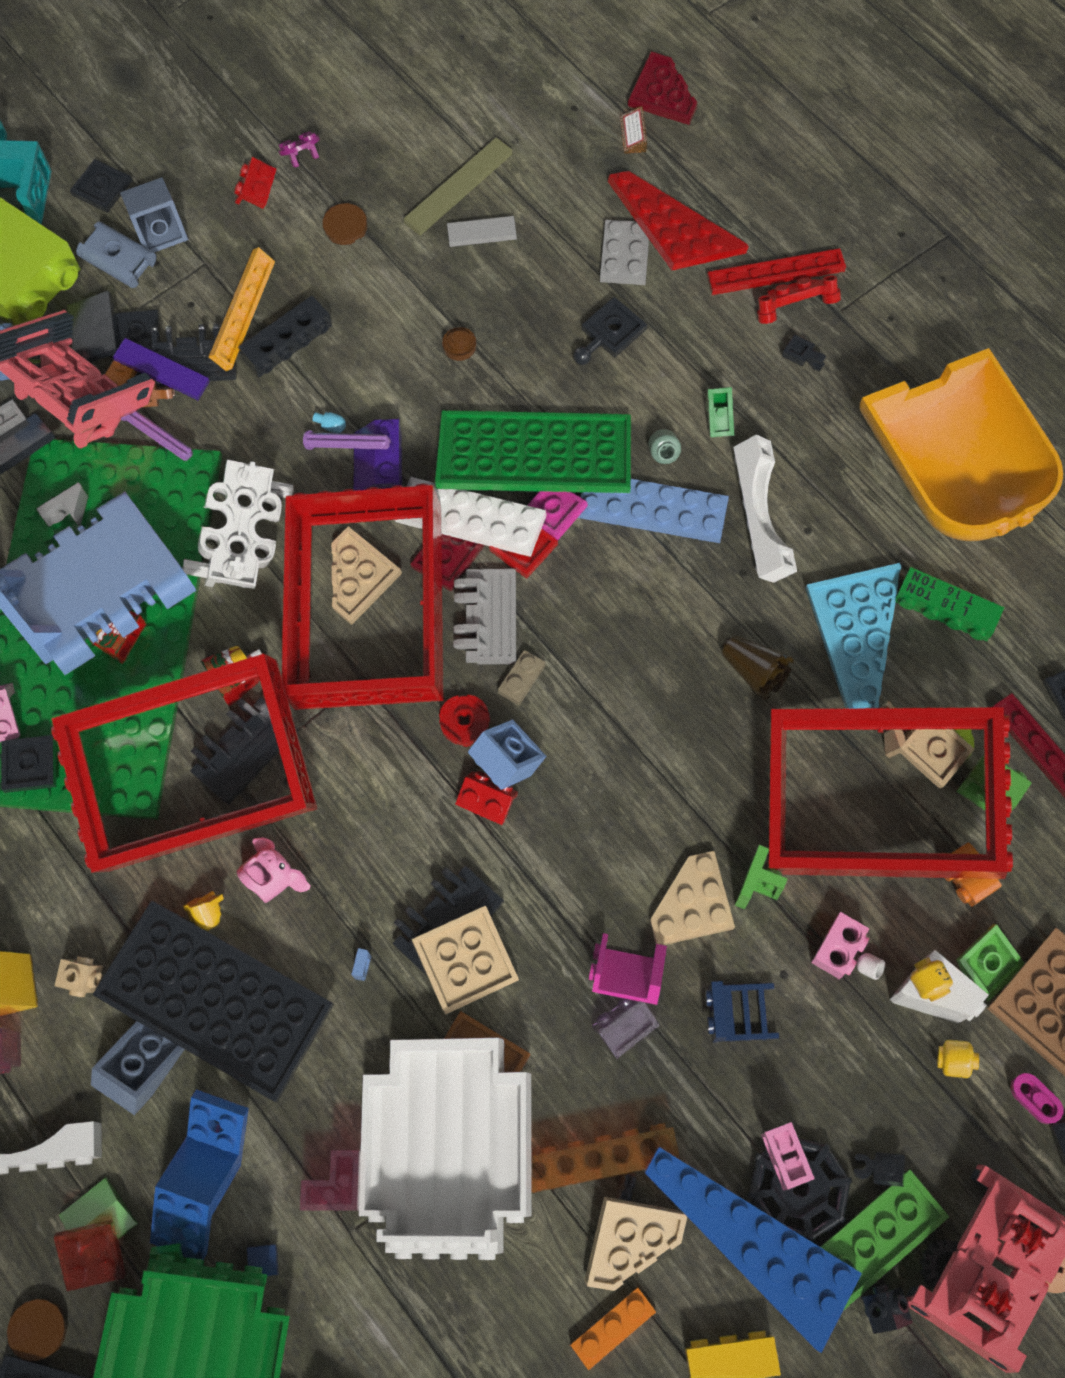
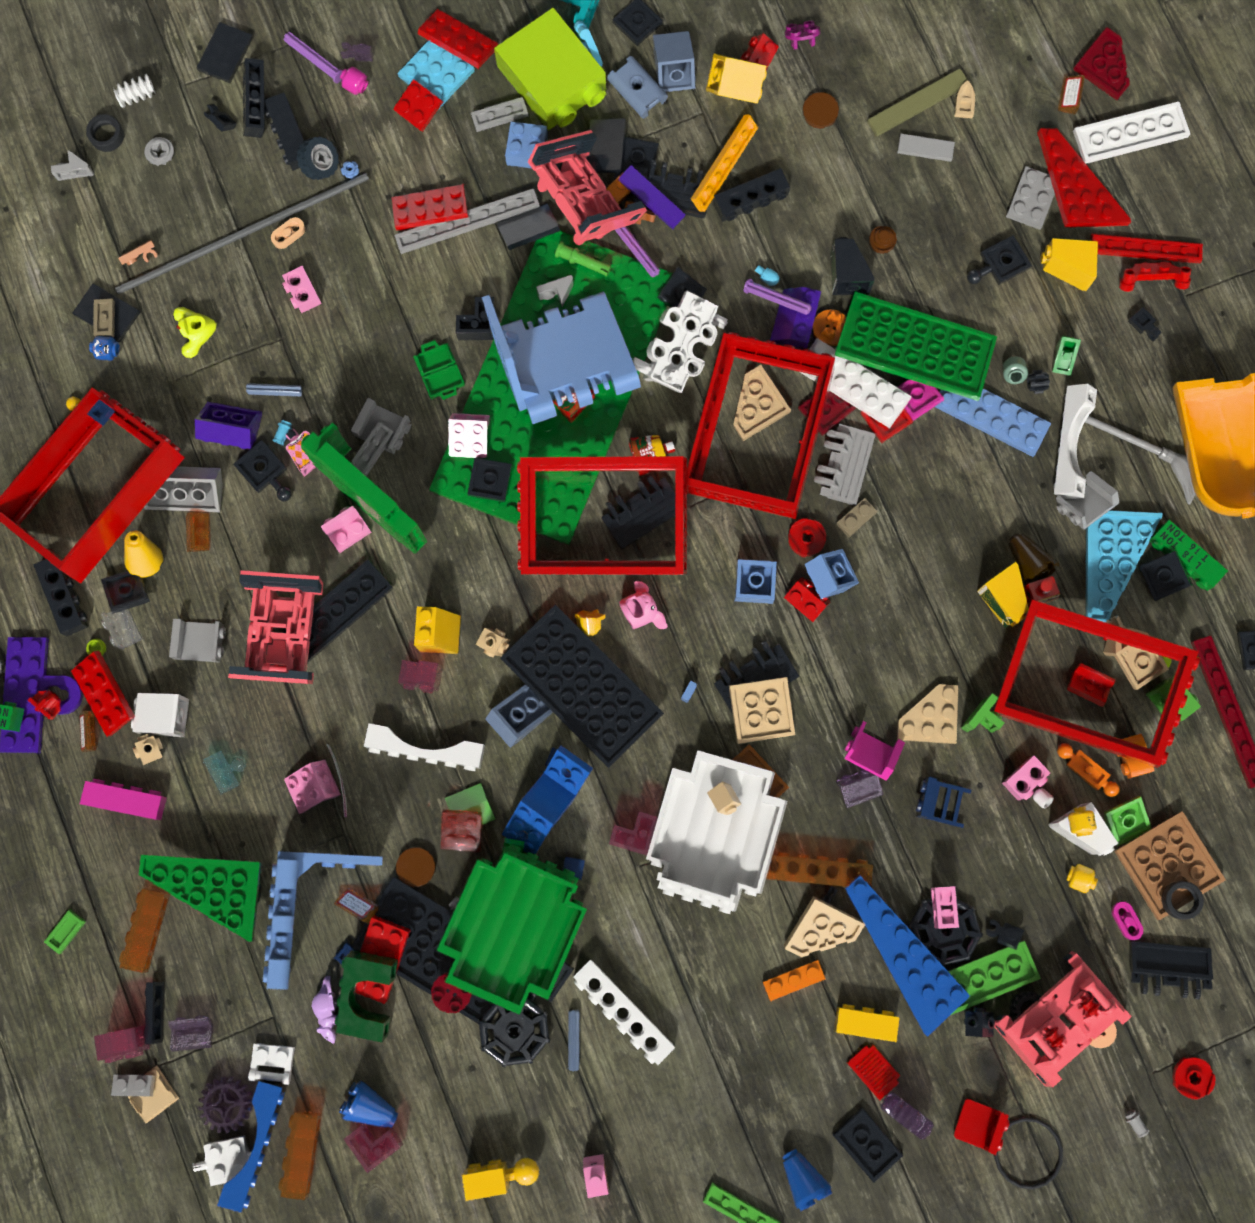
camera: 15 degrees right, 10 degrees up
none -> bright green pin [555,241,612,276]
none -> medium azure plate [574,21,603,67]
none -> black tile [657,267,707,308]
none -> yellow slope [706,54,767,103]
none -> tan brick [707,782,741,815]
none -> medium blue brick [735,559,777,604]
none -> orange plate [812,309,846,346]
none -> black slope [830,237,875,296]
none -> tan plate [954,81,975,119]
none -> yellow slope [977,562,1029,627]
none -> red torso [1024,576,1060,608]
none -> black gear [1027,370,1050,394]
none -> yellow slope [1040,238,1098,291]
none -> light grey panel [1056,471,1119,529]
none -> orange plate [1057,743,1119,797]
none -> red bracket [1067,663,1115,707]
none -> white plate [1073,102,1190,164]
none -> light grey piece [1085,416,1195,504]
none -> black tile [1139,551,1192,601]

